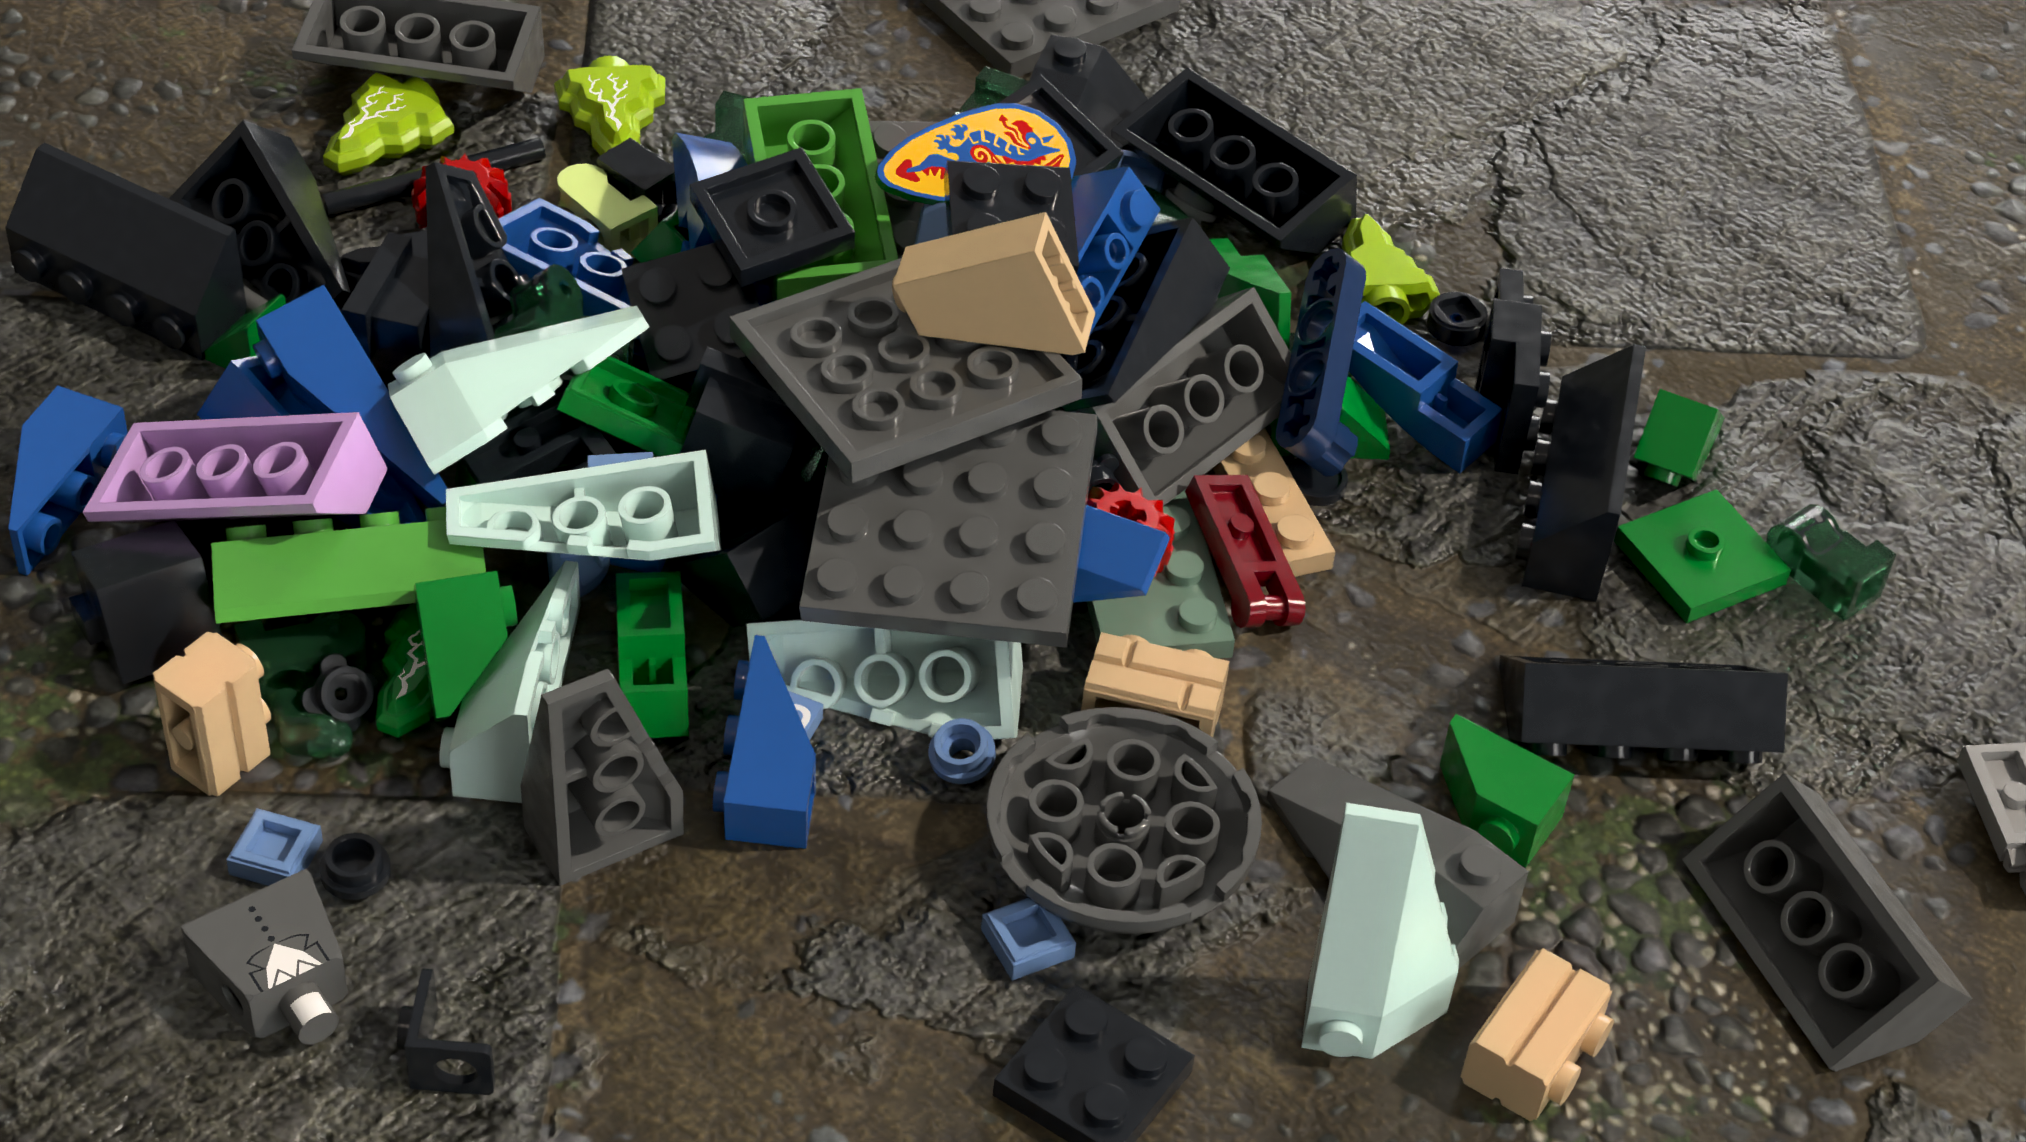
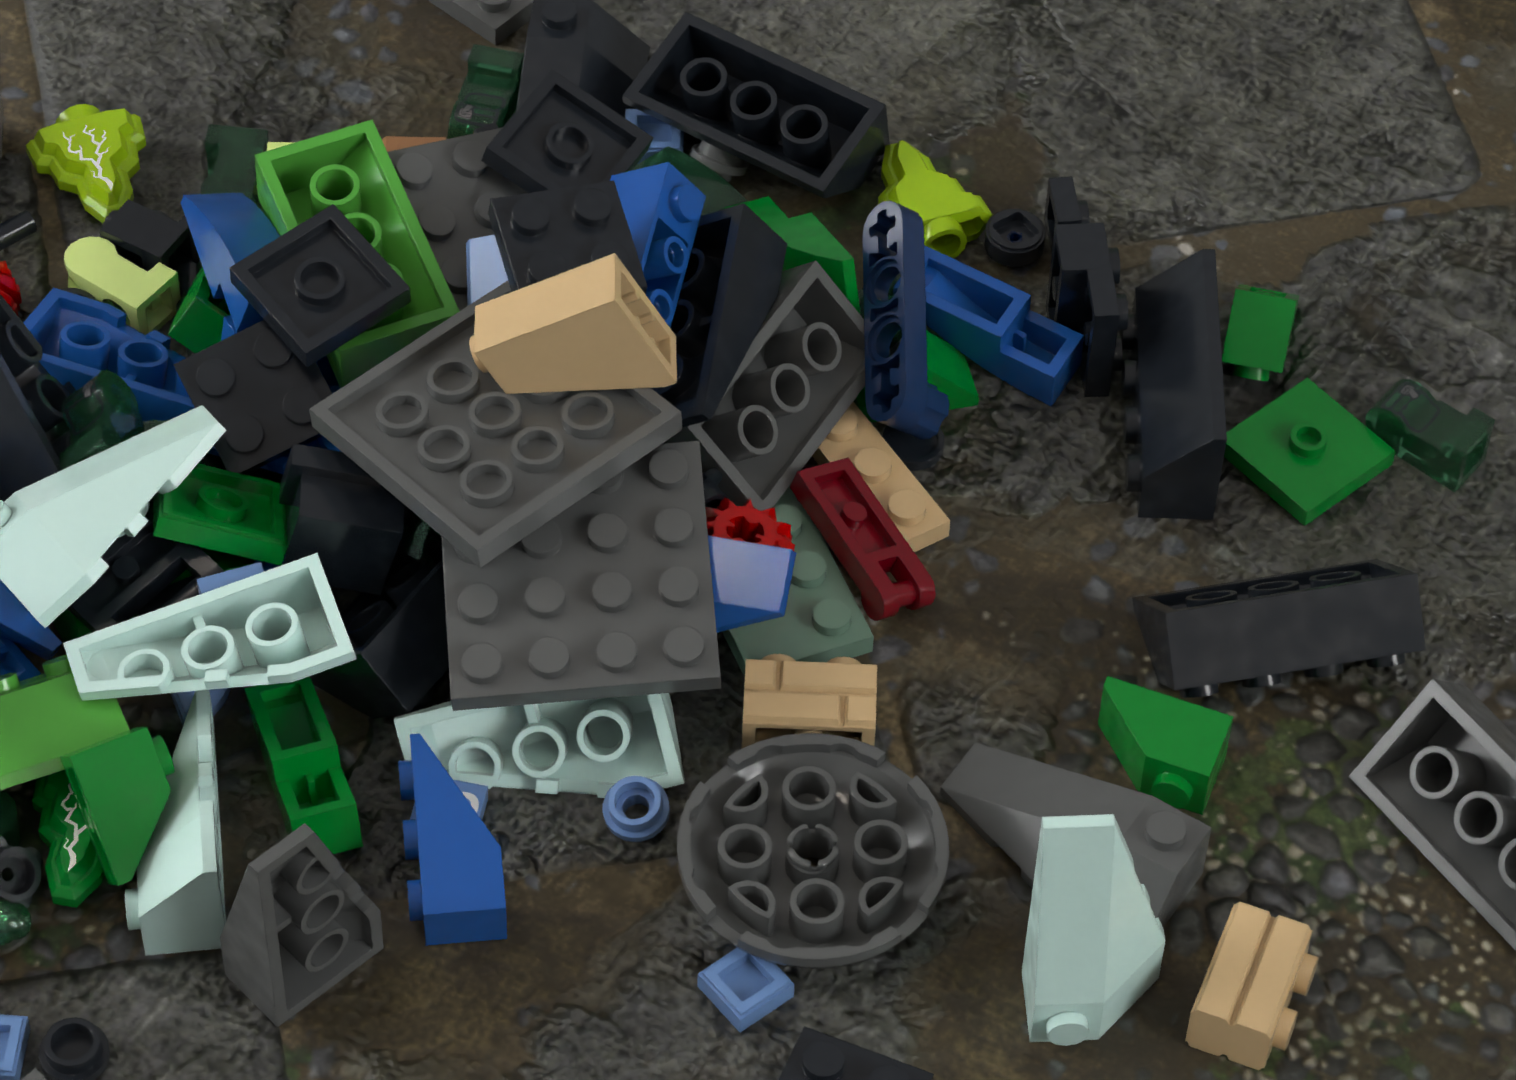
camera: 10 degrees left, 5 degrees up
shield [875,103,1077,205] -> none

